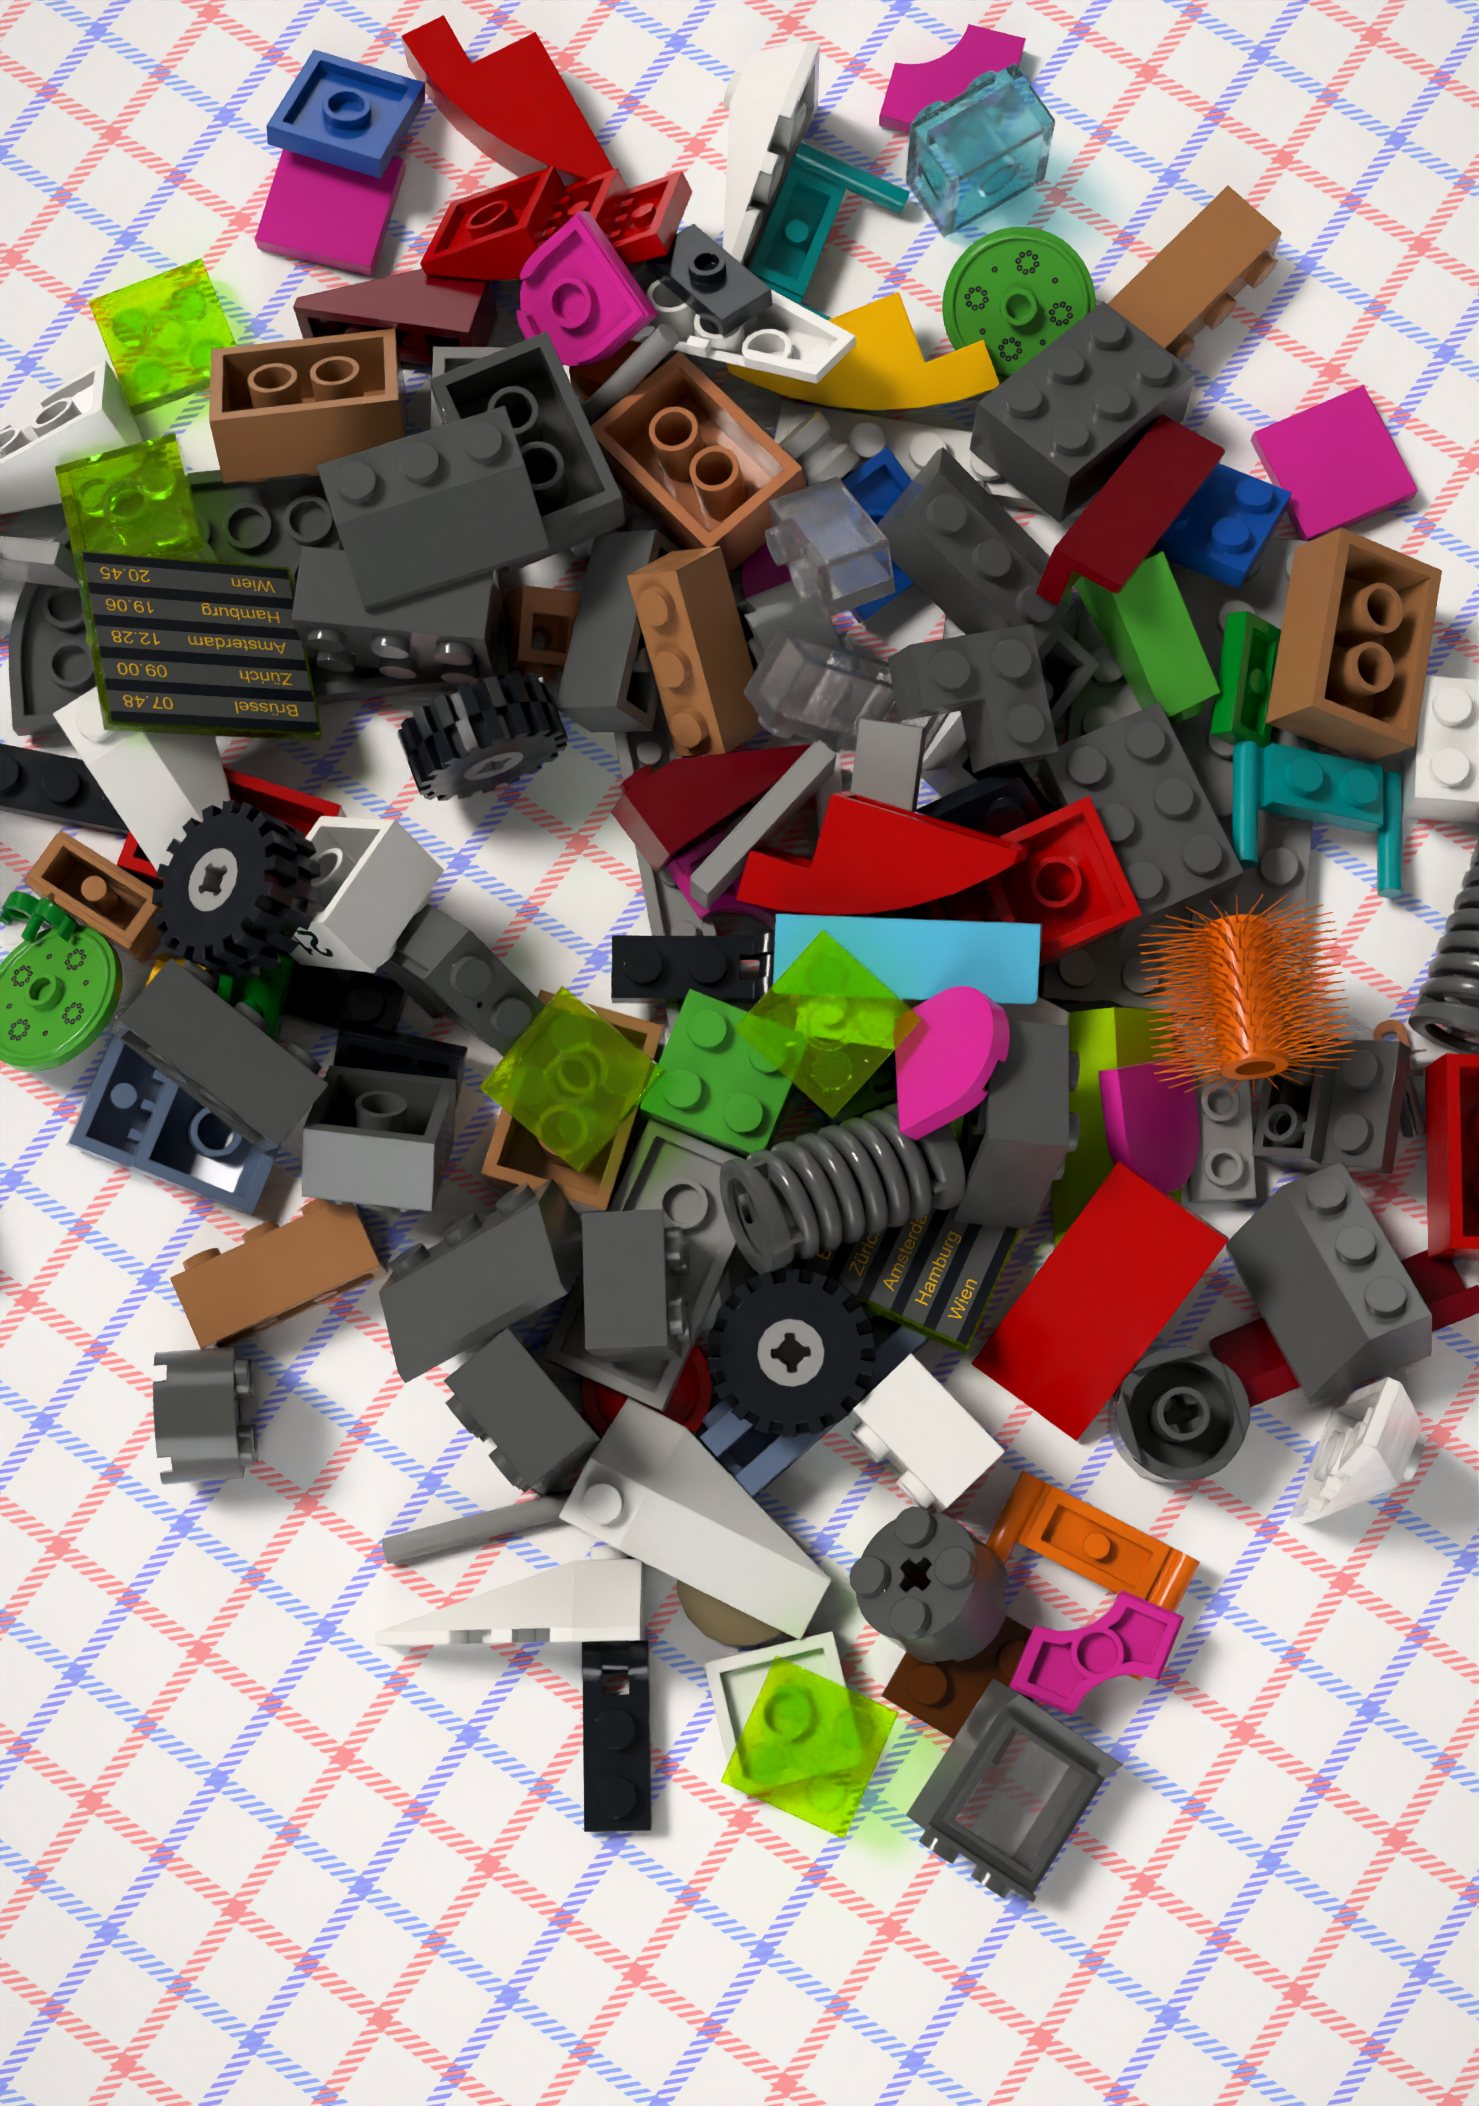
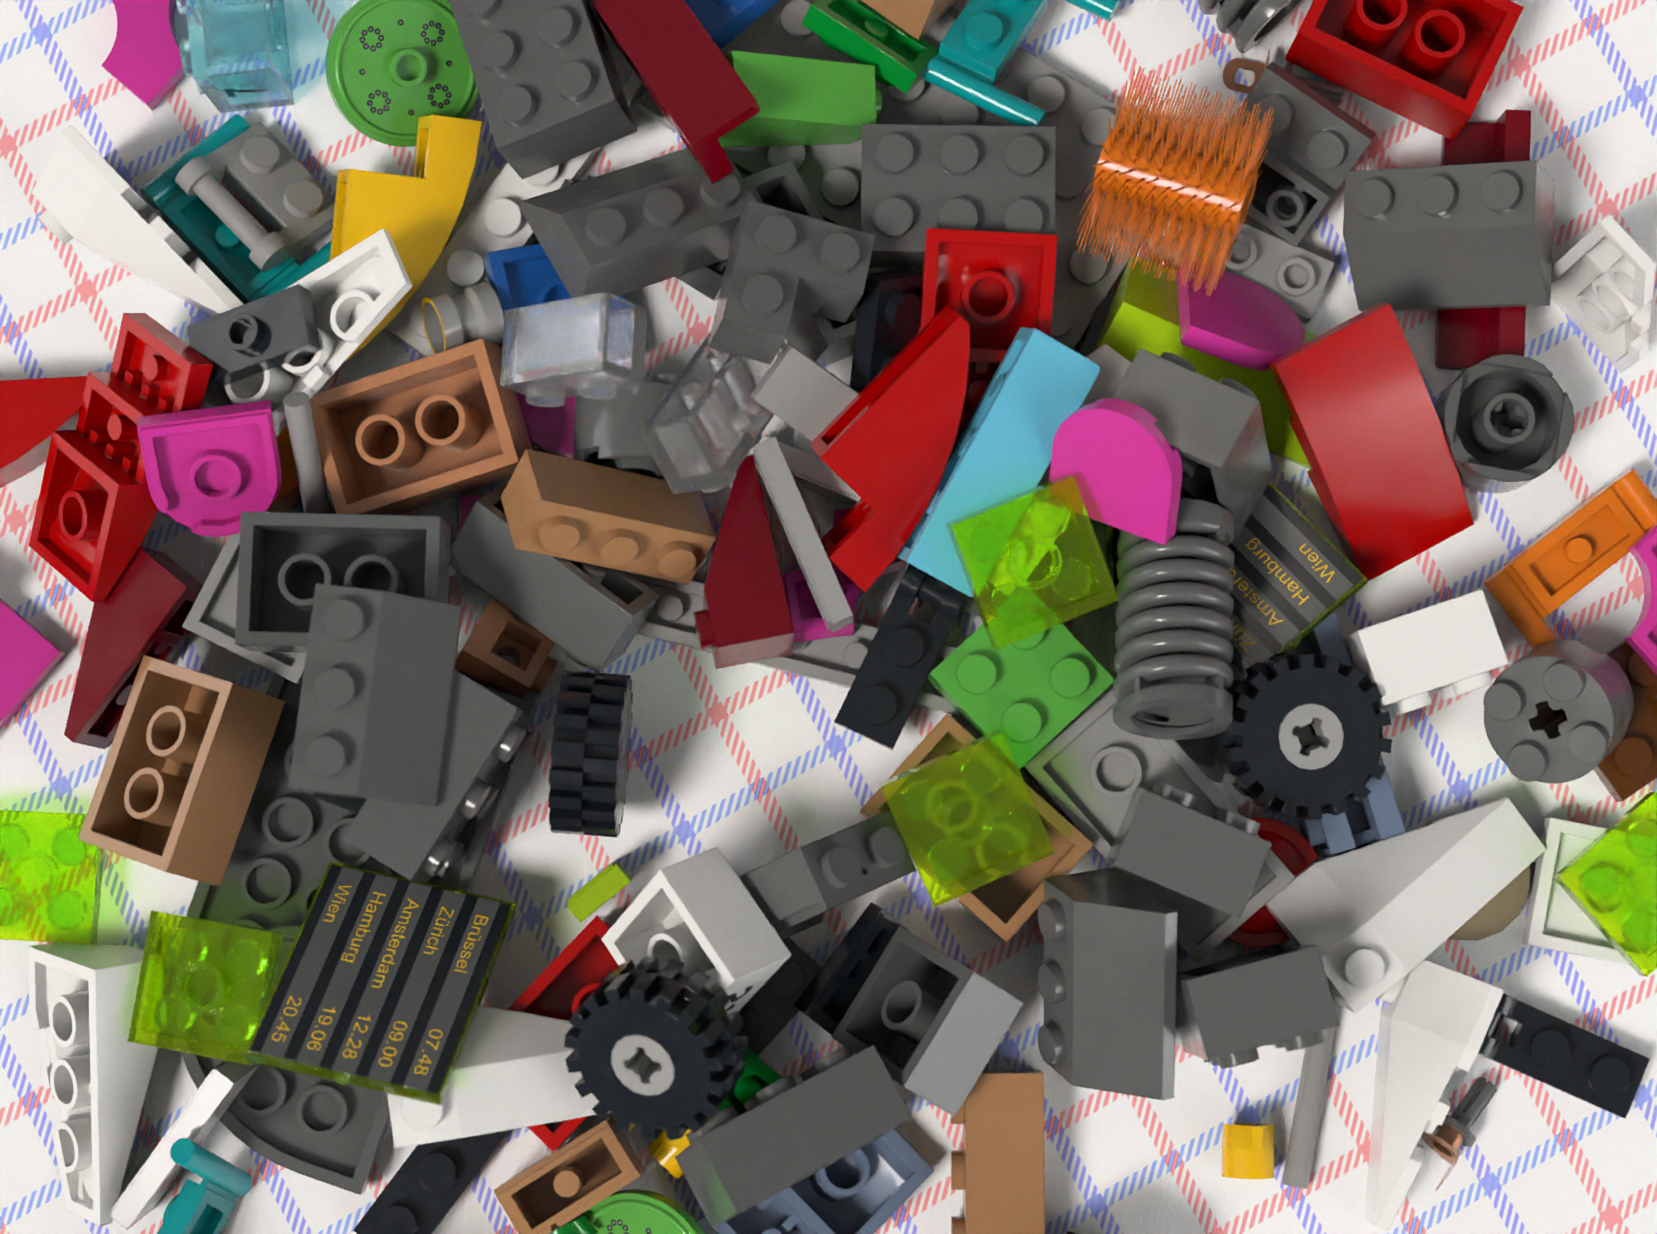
camera: 65 degrees left, 5 degrees up
none -> light grey plate [175,122,335,272]
none -> lime tile [566,861,632,923]
none -> yellow hose [1222,1122,1274,1179]
none -> dark grey piece [1421,1077,1497,1191]

